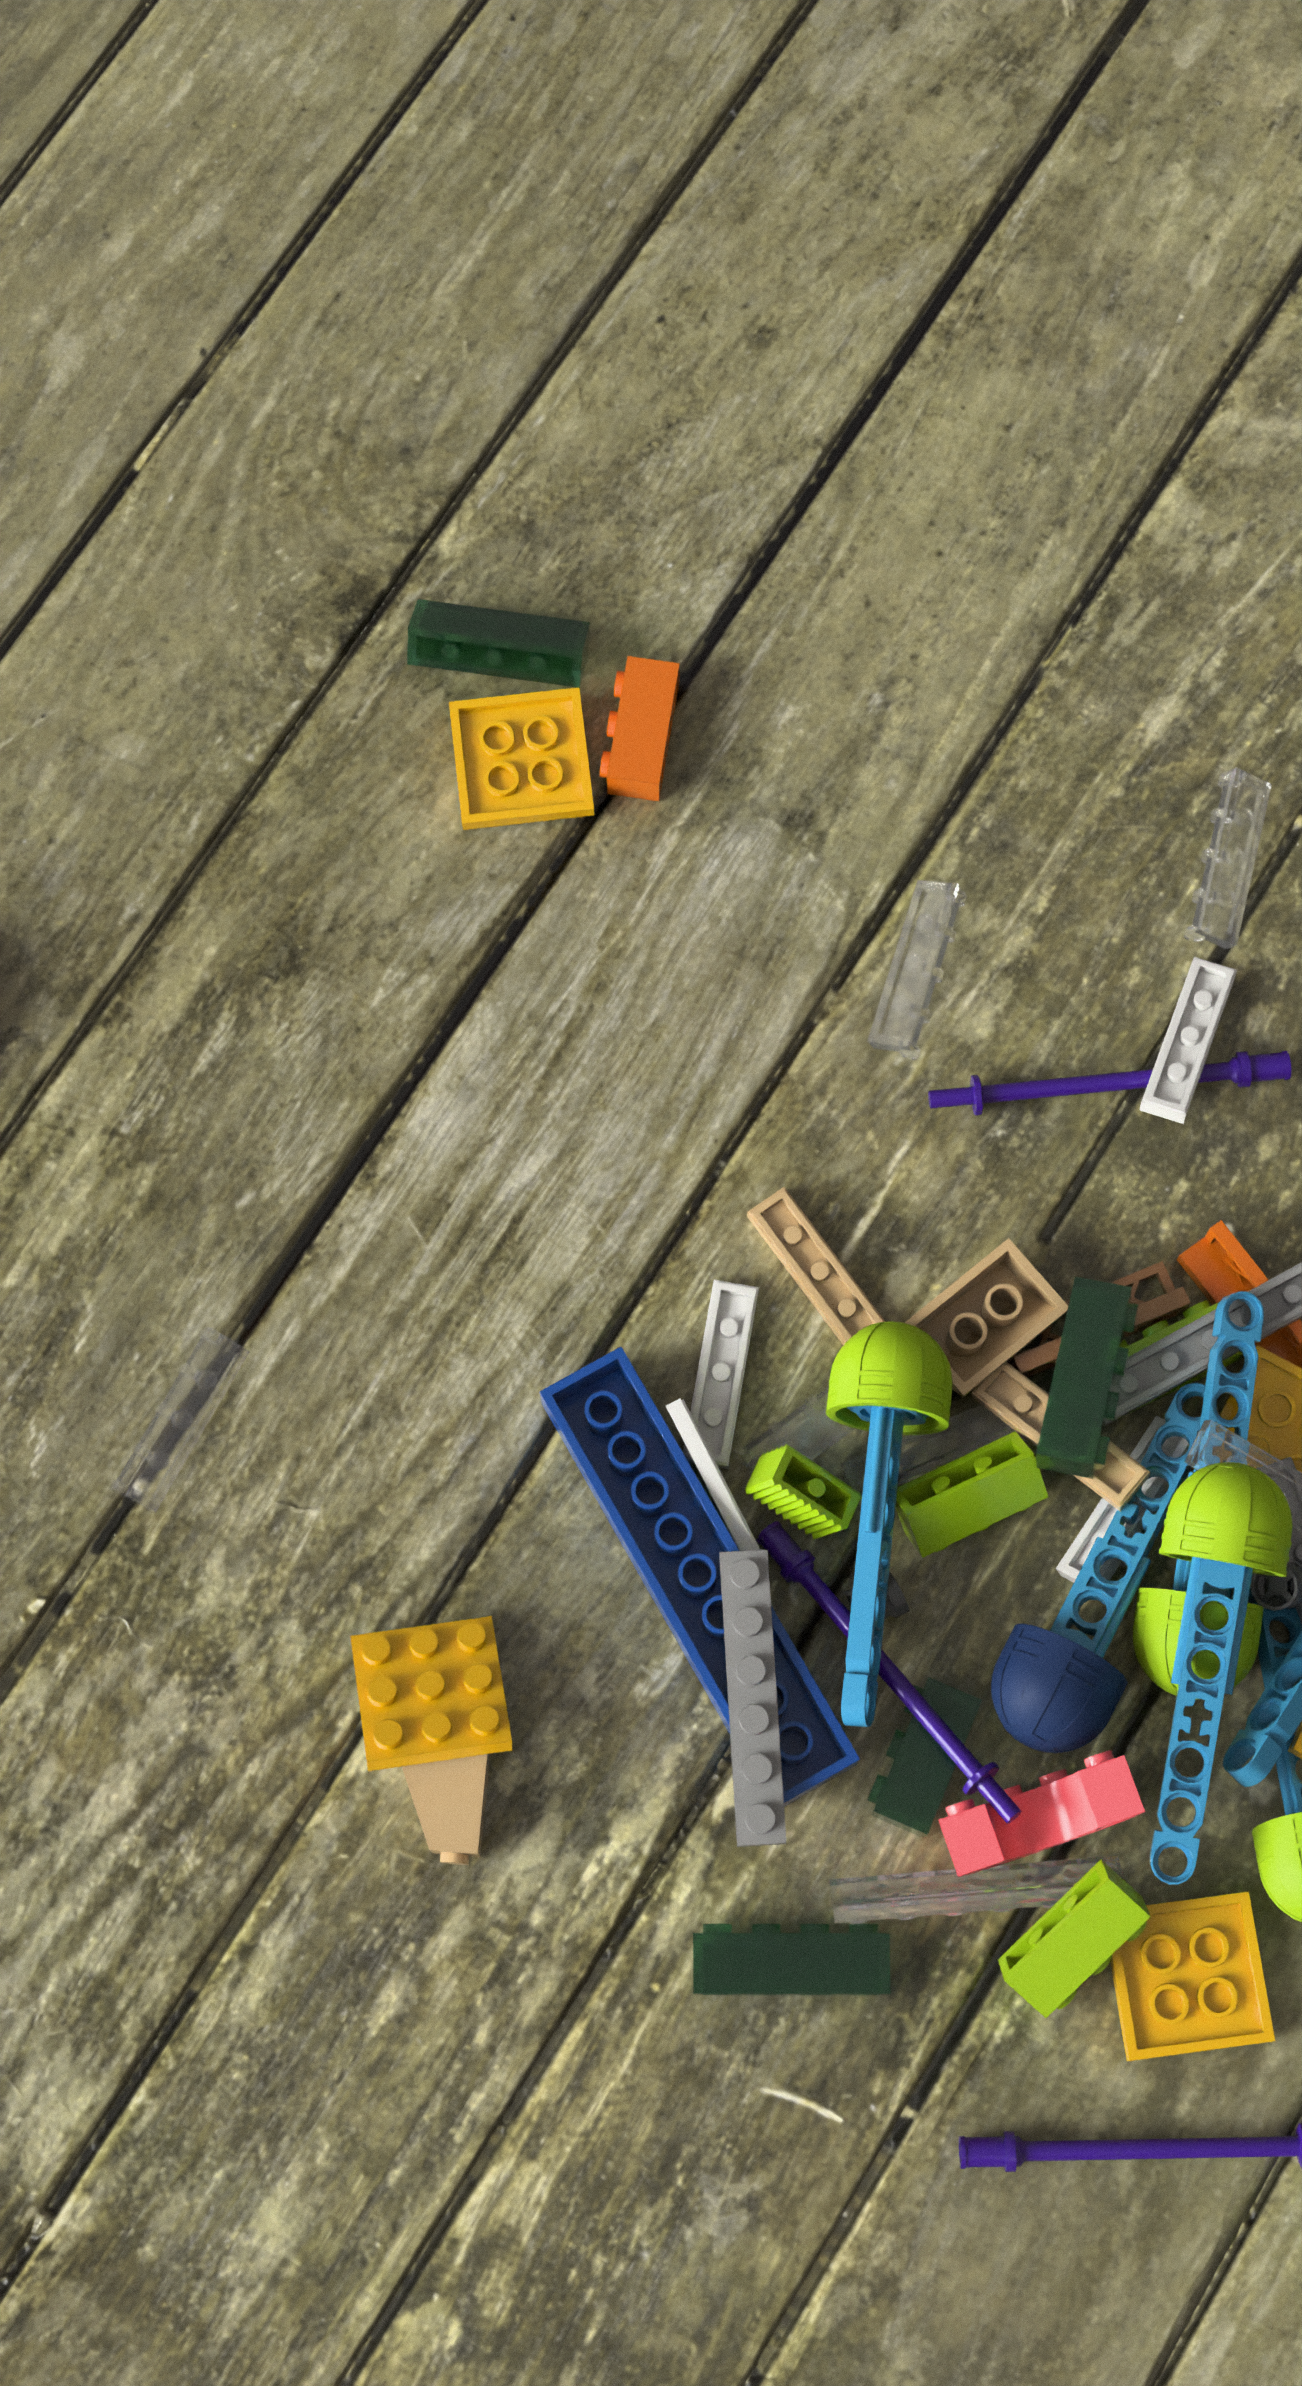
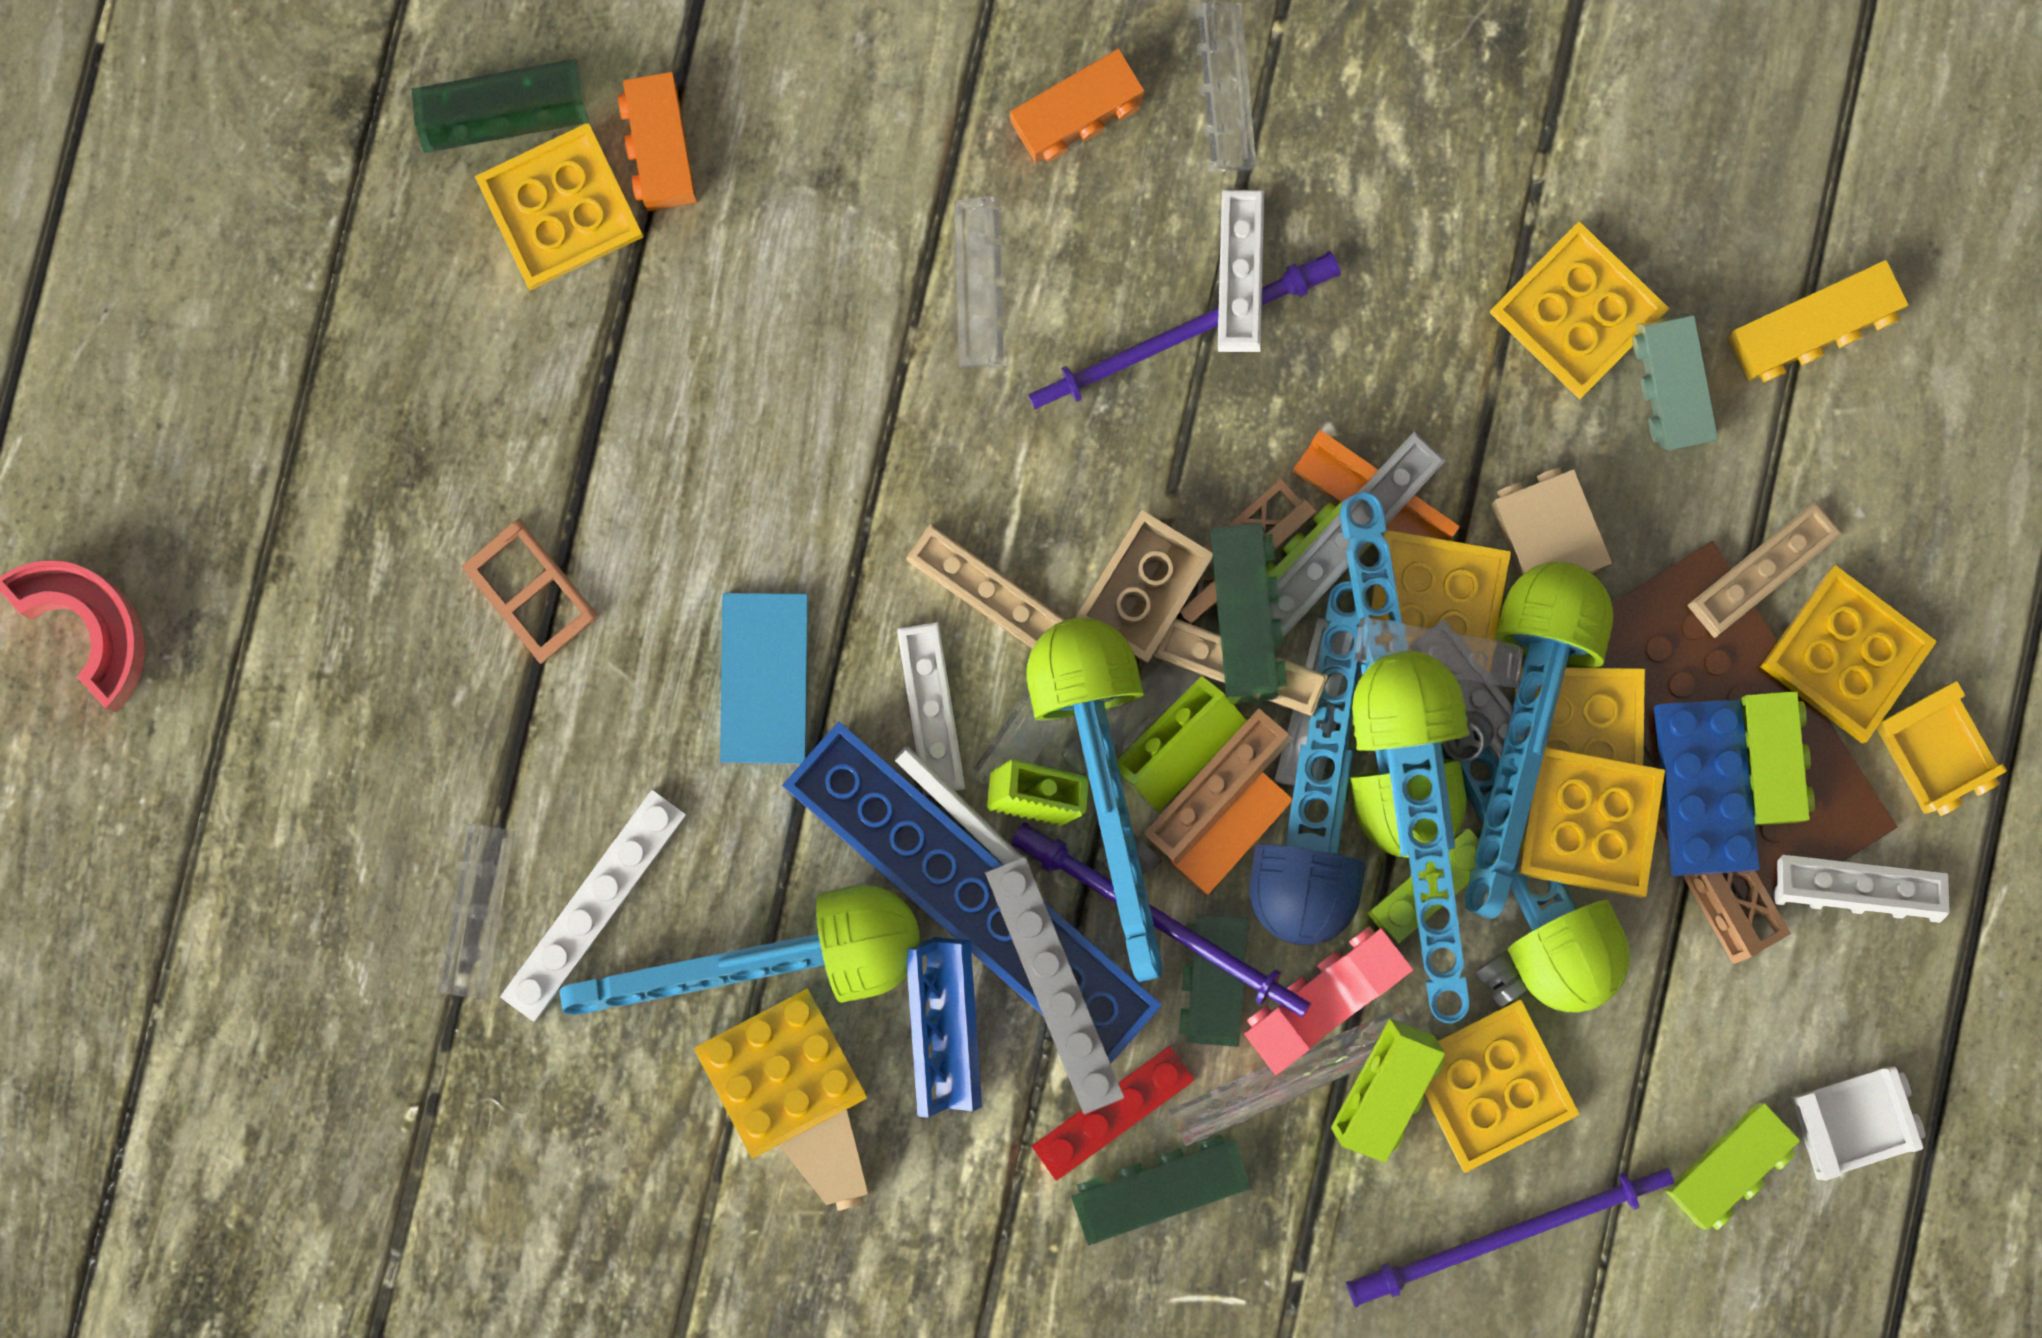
camera: 20 degrees left, 10 degrees up
none -> nougat window [461,518,600,664]
none -> white plate [500,790,687,1022]
none -> piece [560,885,920,1015]
none -> dark azure tile [720,593,808,764]
none -> blue fence [907,937,982,1118]
none -> orange brick [1010,48,1144,163]
none -> red plate [1031,1046,1195,1181]
none -> medium nougat fence [1143,708,1293,865]
none -> orange brick [1168,772,1292,896]
none -> lime brick [1367,828,1496,945]
none -> dark grey wheel [1475,950,1528,1007]

